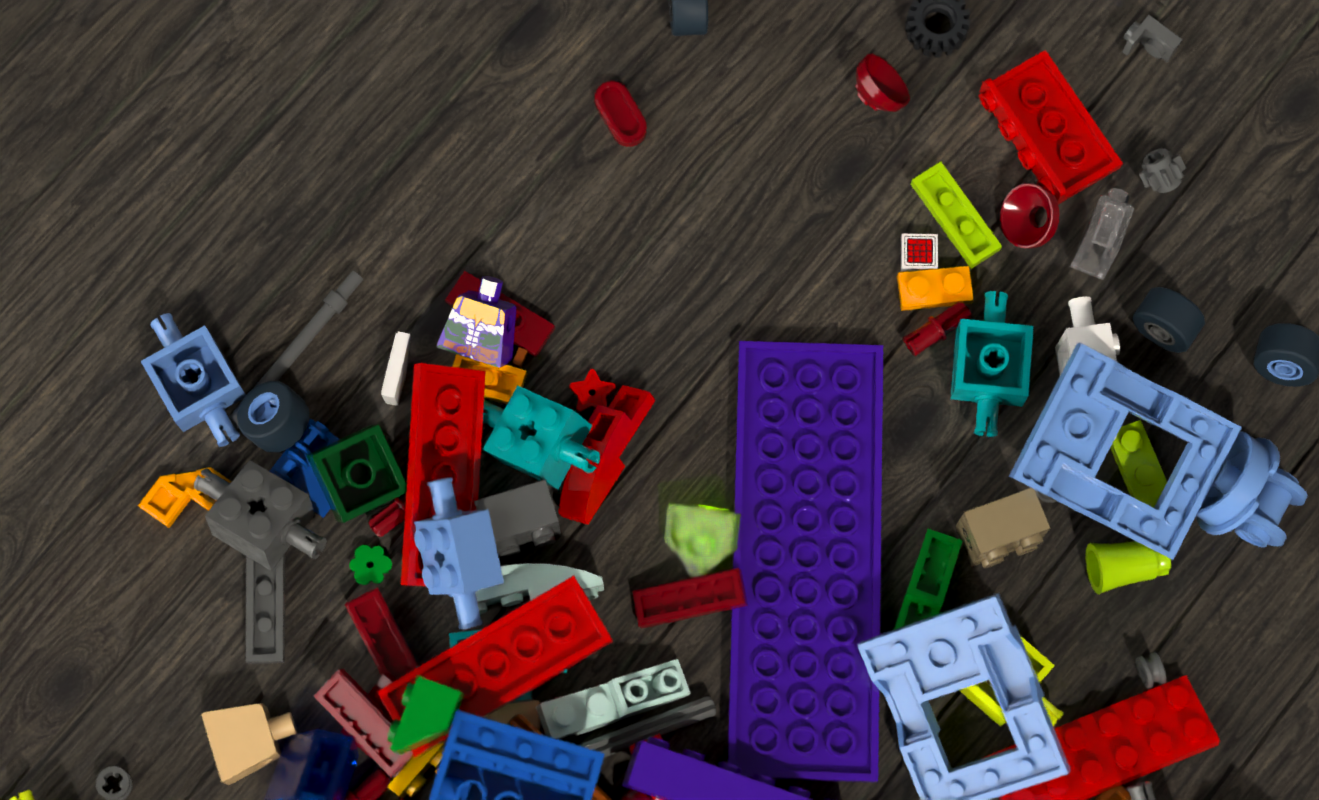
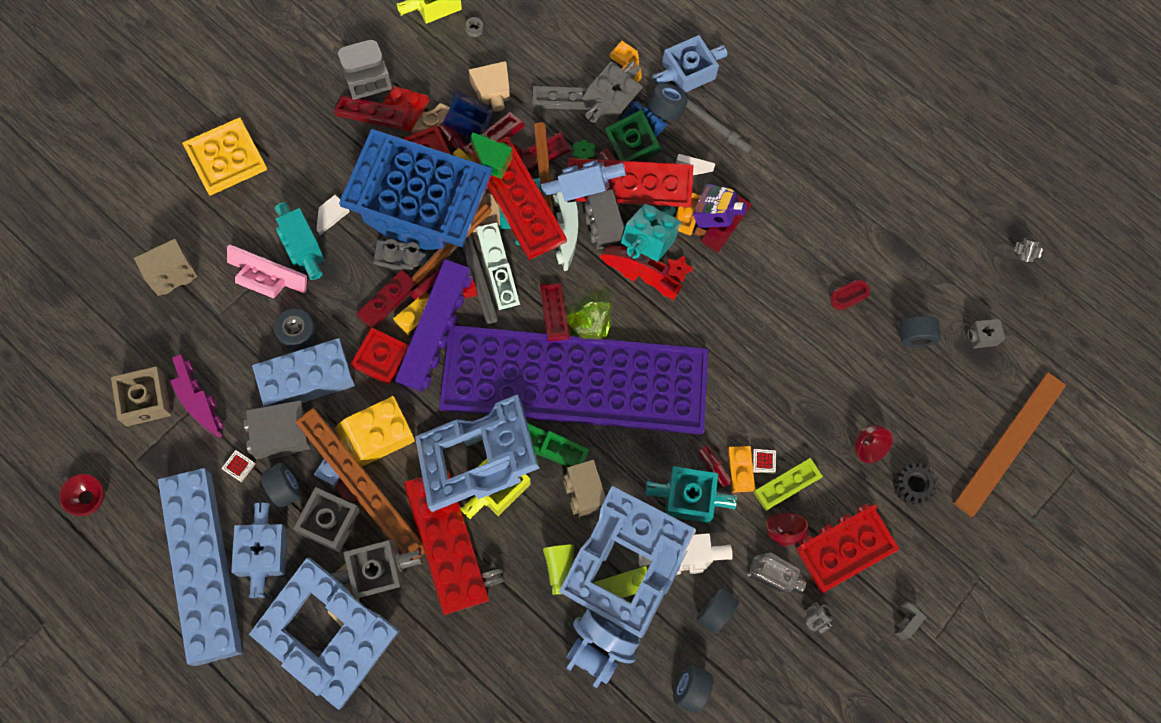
camera: 85 degrees right, 5 degrees down
none -> dark orange axle [534,122,554,215]

